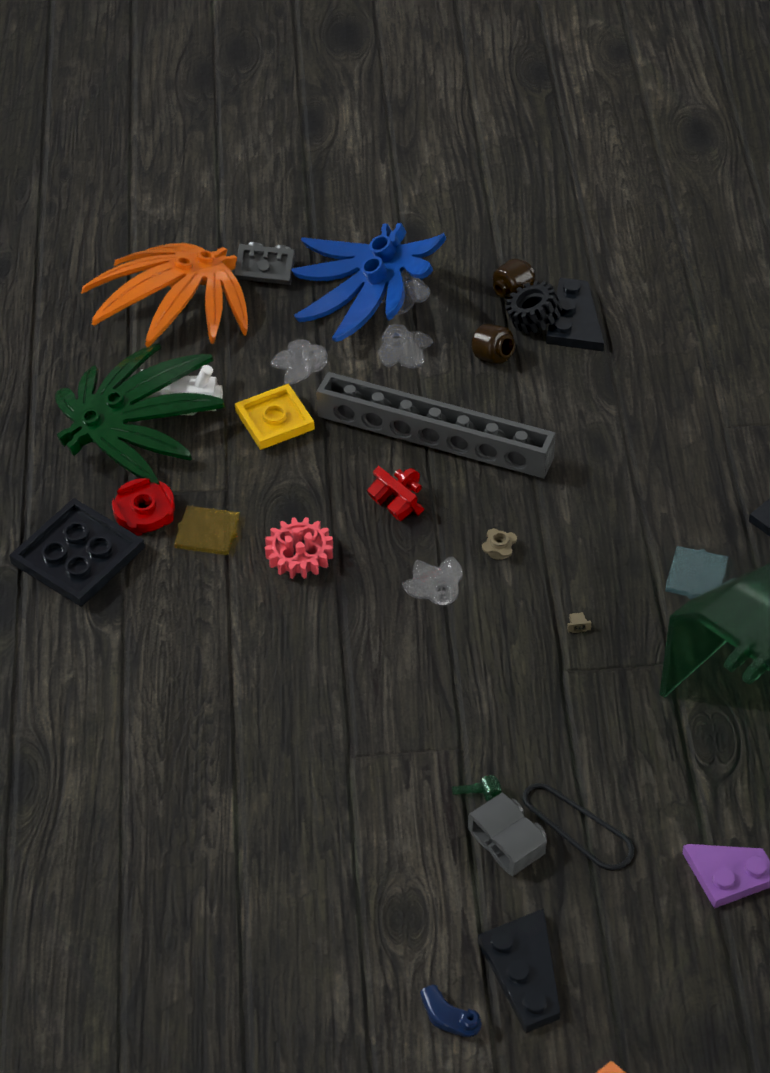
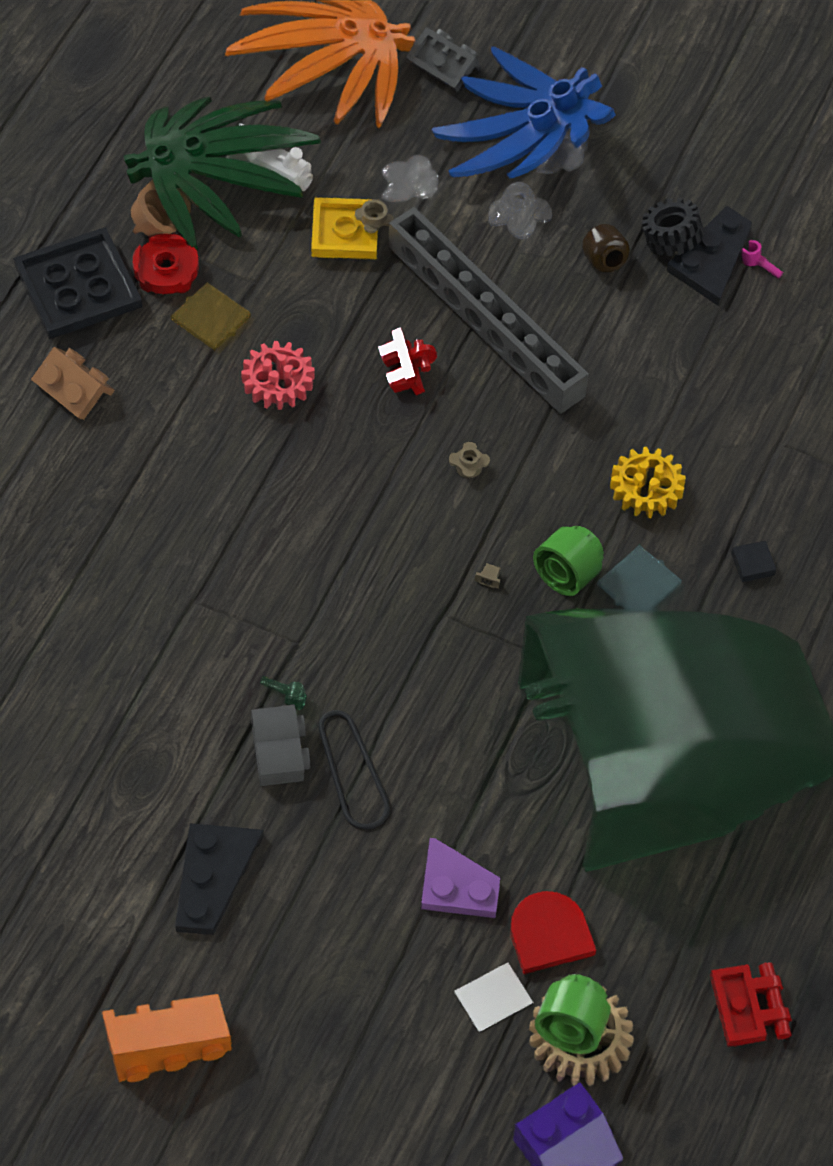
camera: 25 degrees right, 10 degrees up
clear plate [402,556,463,605] -> none
dark blue arm [420,985,482,1037] -> none
dark brown head [493,258,535,299] -> none
none -> medium nougat bracket [31,347,115,420]
none -> medium nougat piece [131,179,191,237]
none -> dark tan plate [355,200,393,233]
none -> bright green piece [533,526,604,596]
none -> yellow gear [610,447,686,518]
none -> dark pink hand [742,240,783,279]

